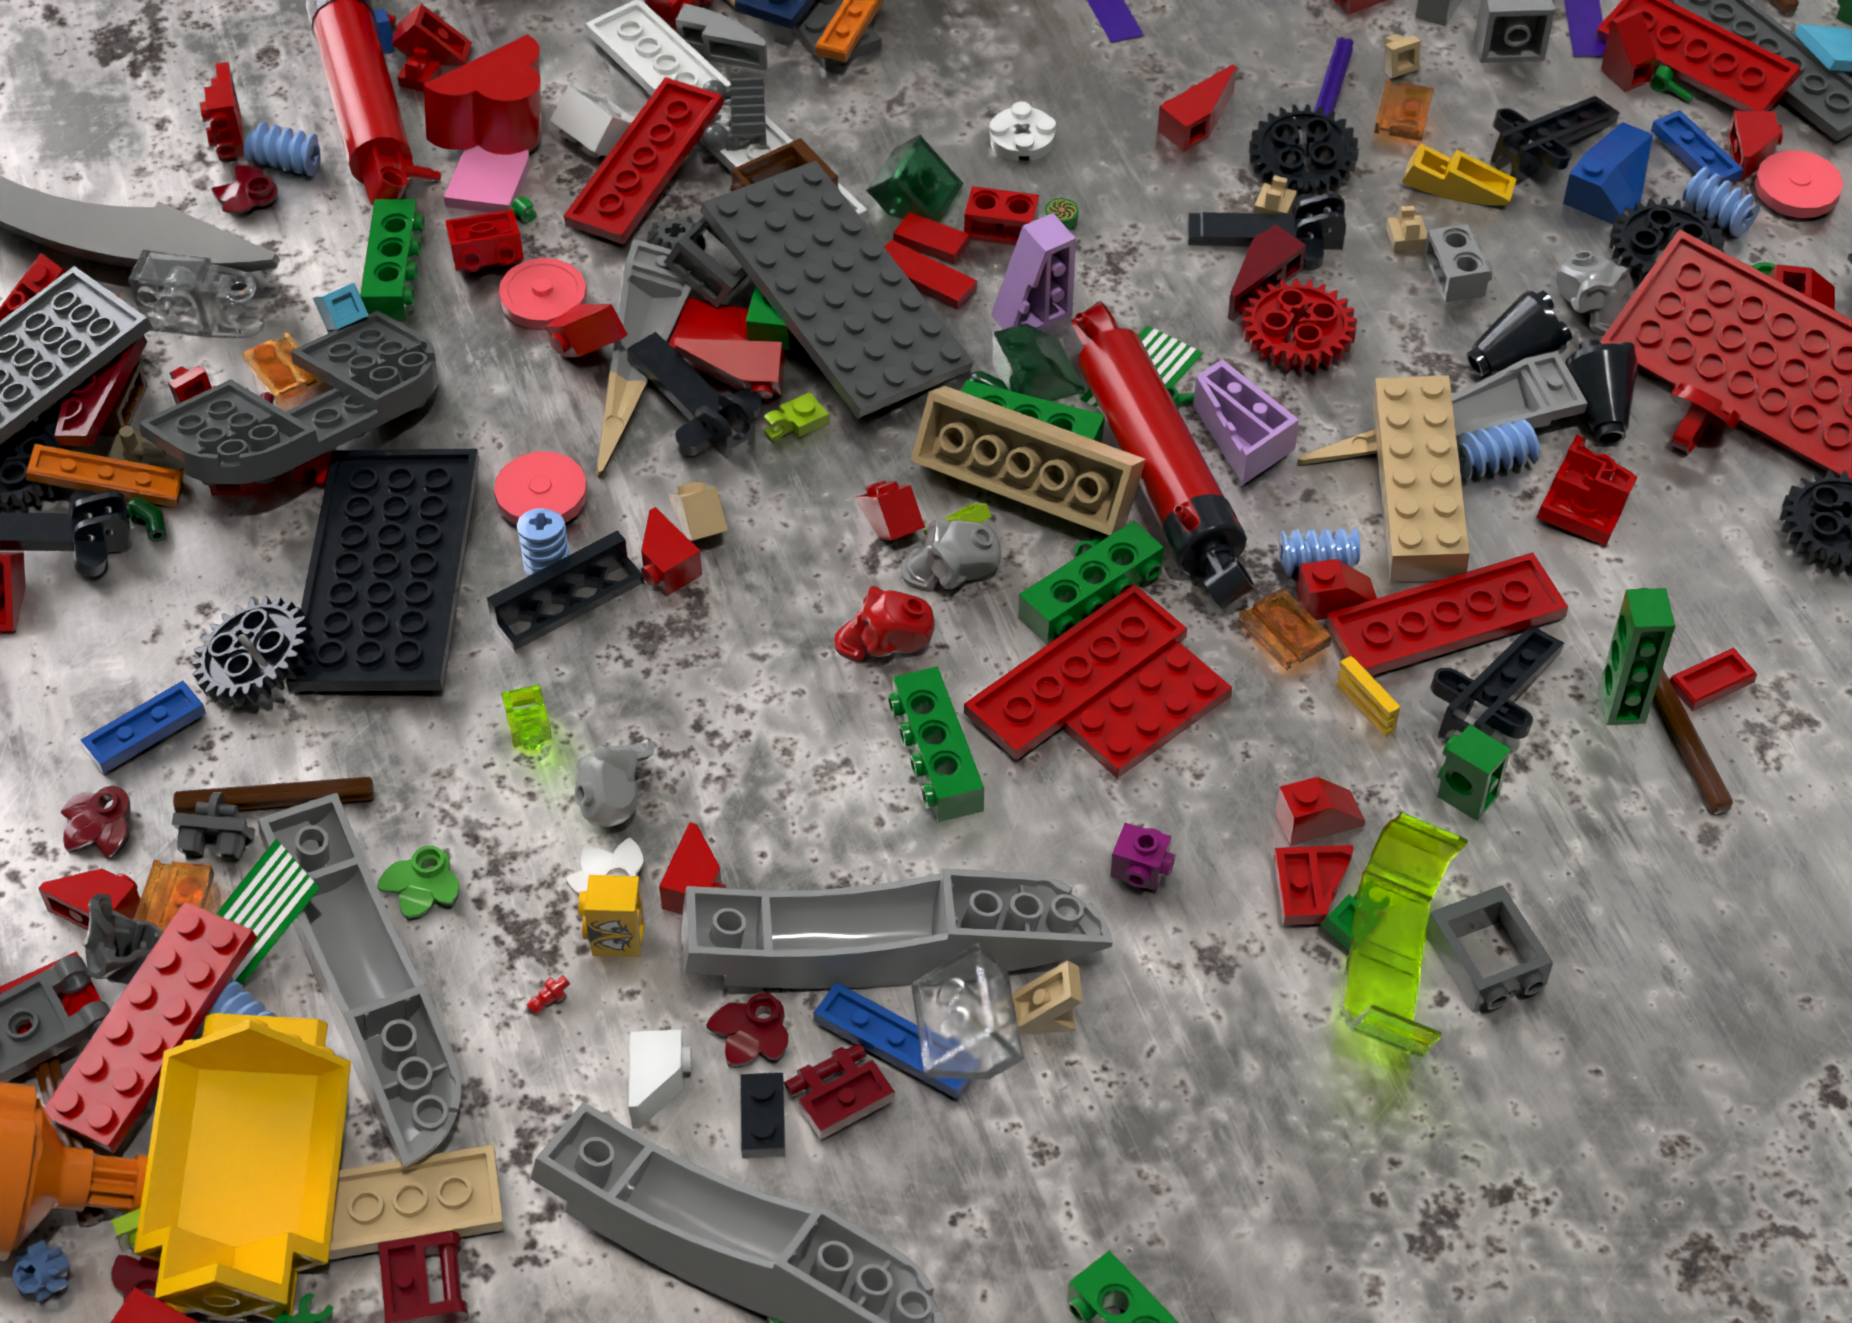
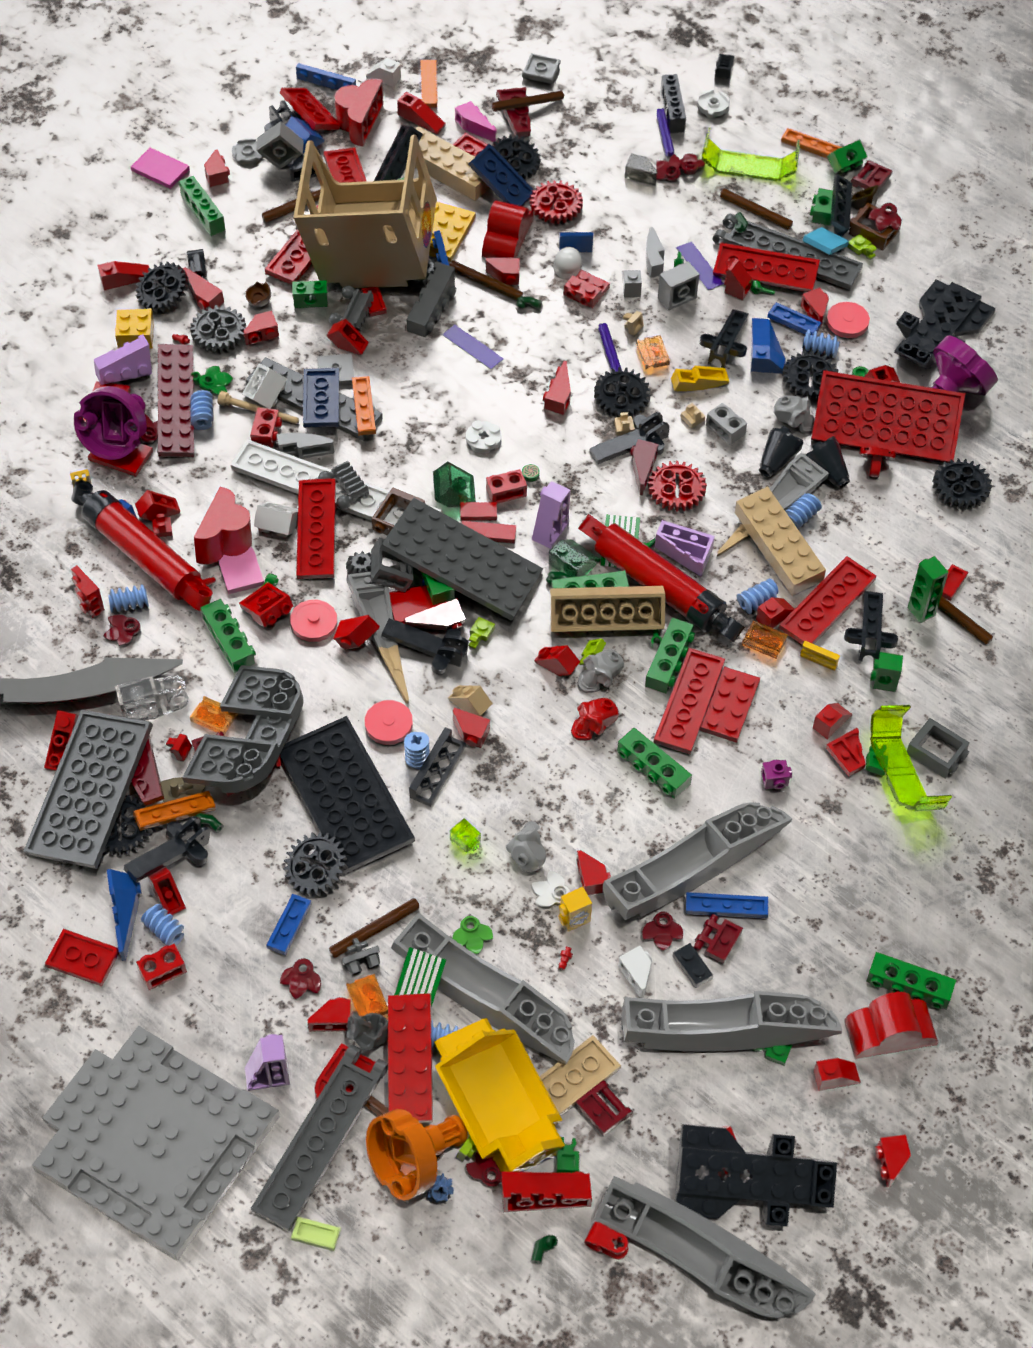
camera: 30 degrees left, 5 degrees up
medium azure panel [313,283,369,330] -> none
clear slope [911,943,1024,1080] -> none
tan slope [1007,961,1083,1035] -> none
red slope [1536,434,1638,546] -> none

